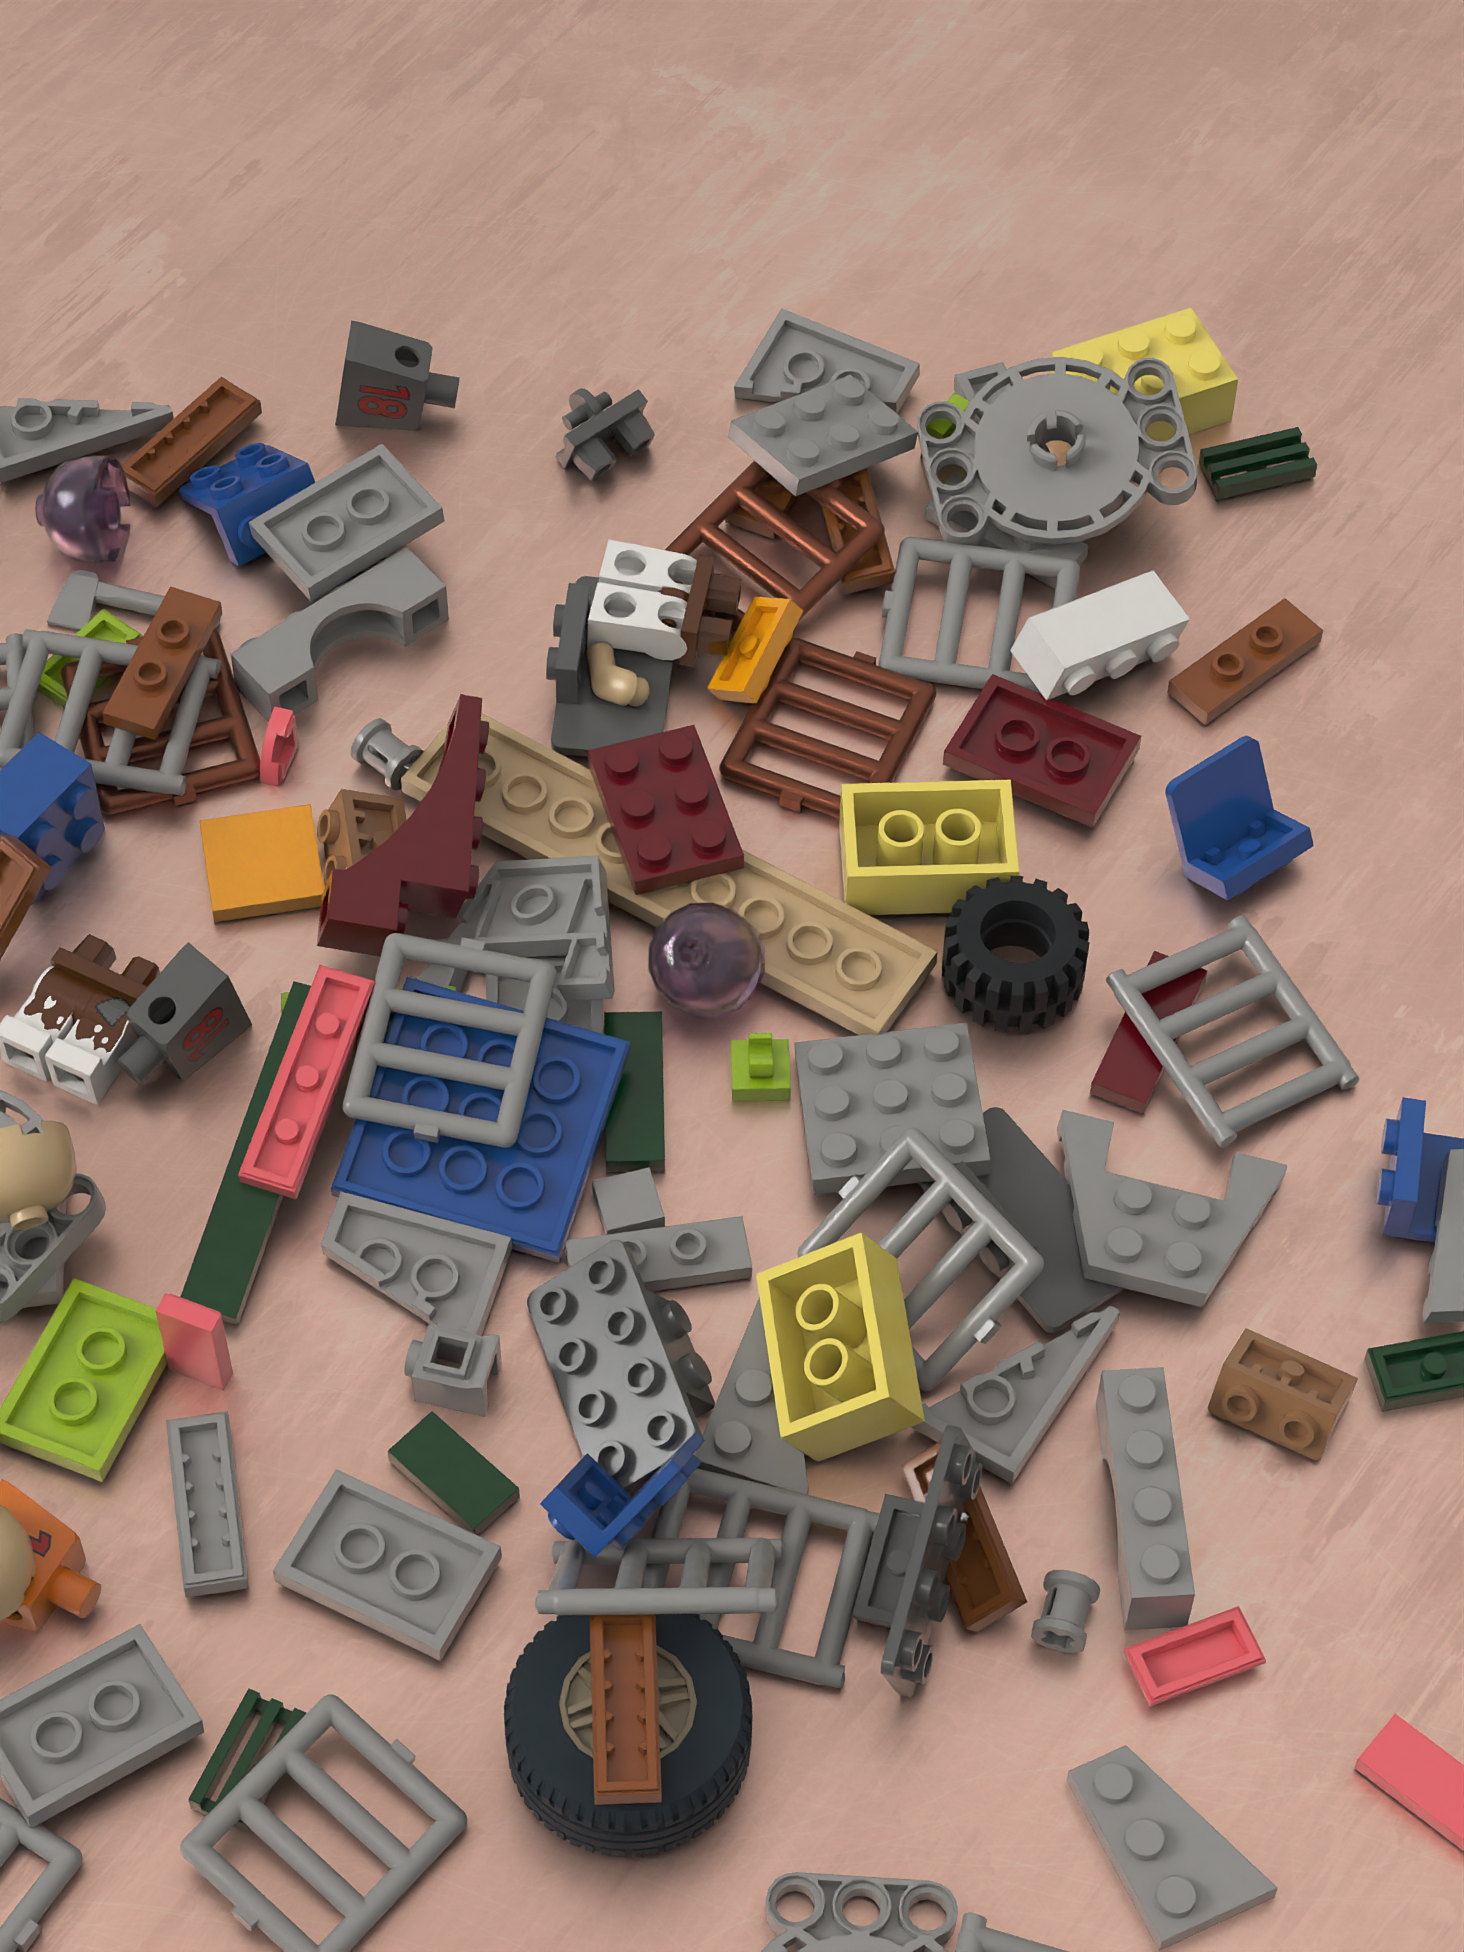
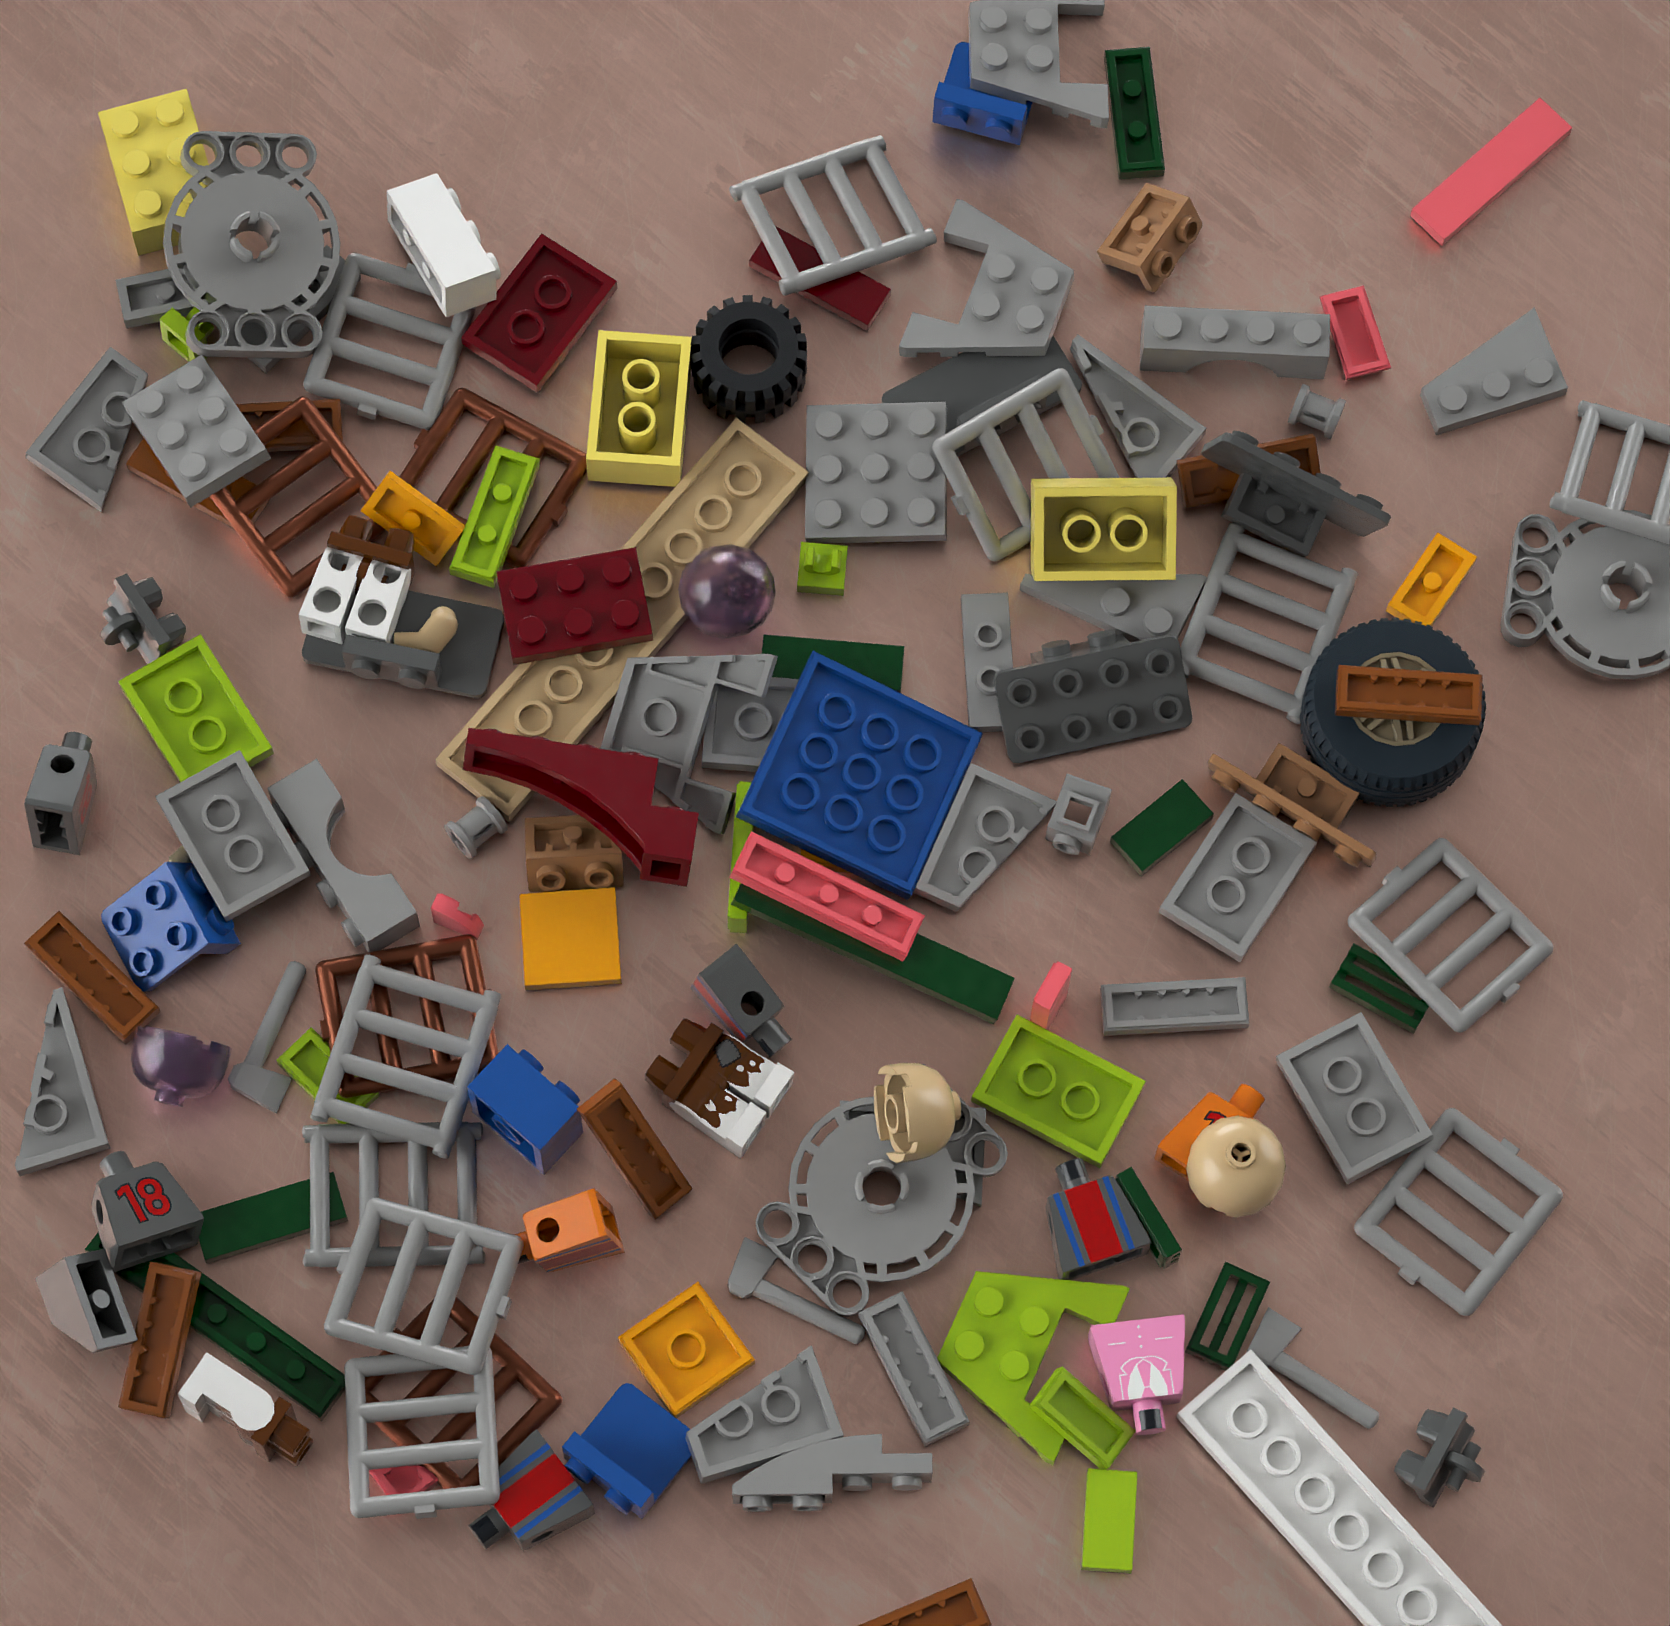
camera: 85 degrees left, 15 degrees up
dark orange plate [103,586,222,740] -> none
light grey bar [342,933,556,1148] -> none
light grey bar [535,1537,785,1615] -> none
blue bracket [540,1432,705,1557] -> none
light grey tile [592,1167,665,1235] -> none
blue bracket [1165,736,1314,900] -> none
dark orange plate [1167,598,1323,725] -> none
dark green tile [1199,427,1317,500] -> none
none -> lime plate [118,634,274,782]
none -> lime tile [449,445,540,588]
none -> medium nougat bracket [1208,743,1376,867]
none -> light orange plate [1386,532,1477,626]

